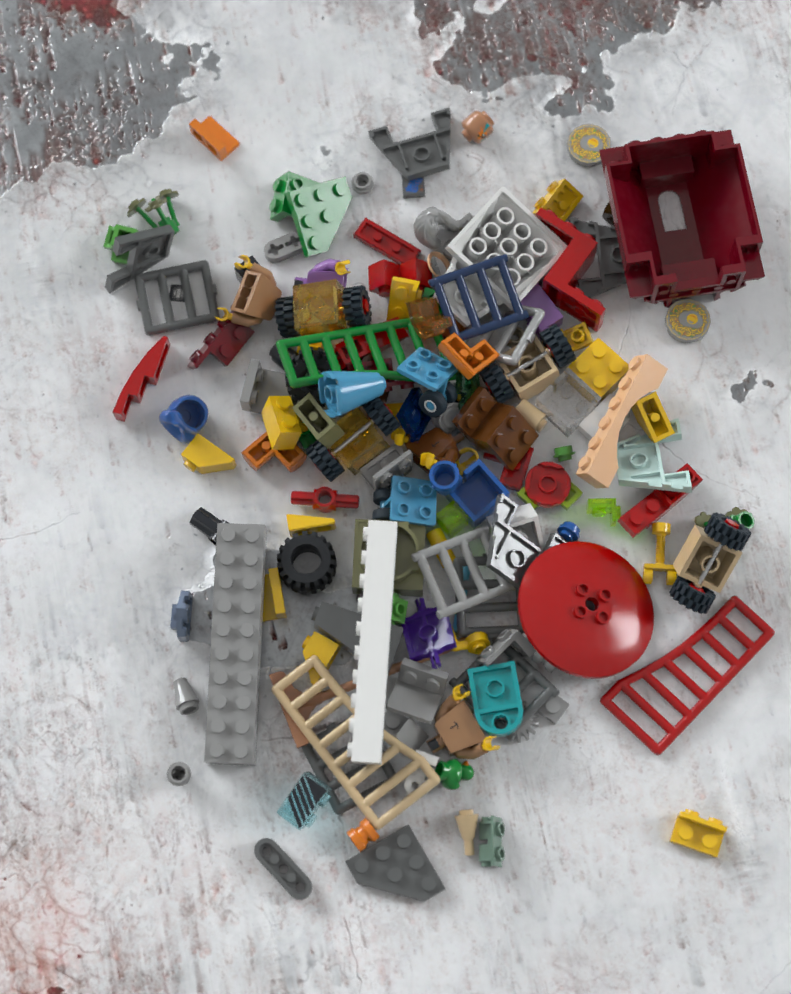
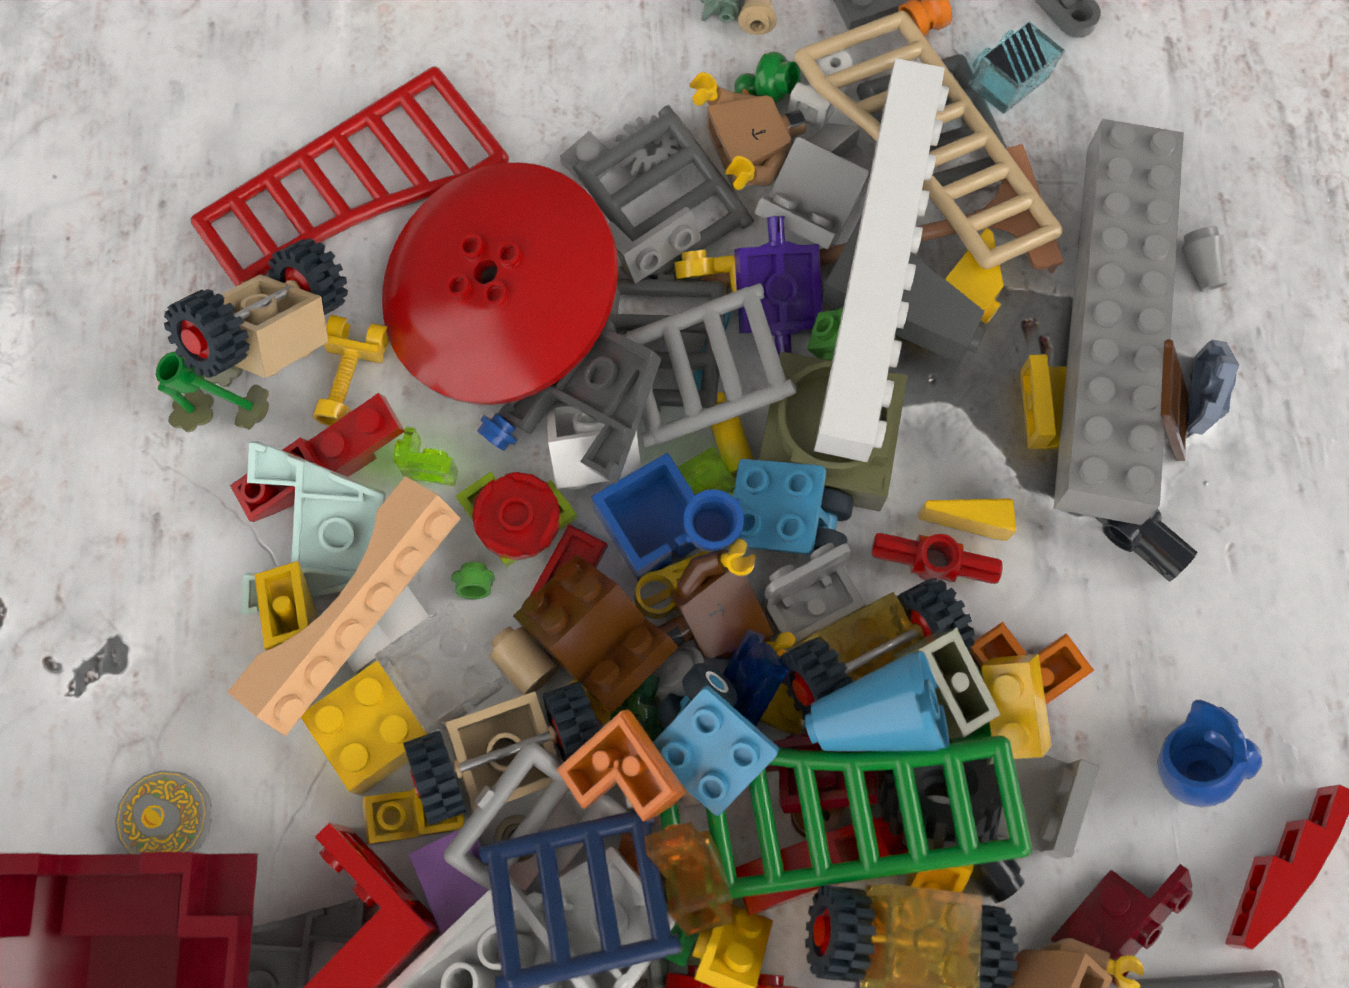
camera: 175 degrees left, 0 degrees up
light grey cone [167,762,191,786] -> none
yellow slope [181,433,237,474] -> none
black tyre [277,531,337,595] -> none
teal plate [467,661,524,737] -> none
none -> reddish brown window [1160,339,1188,461]

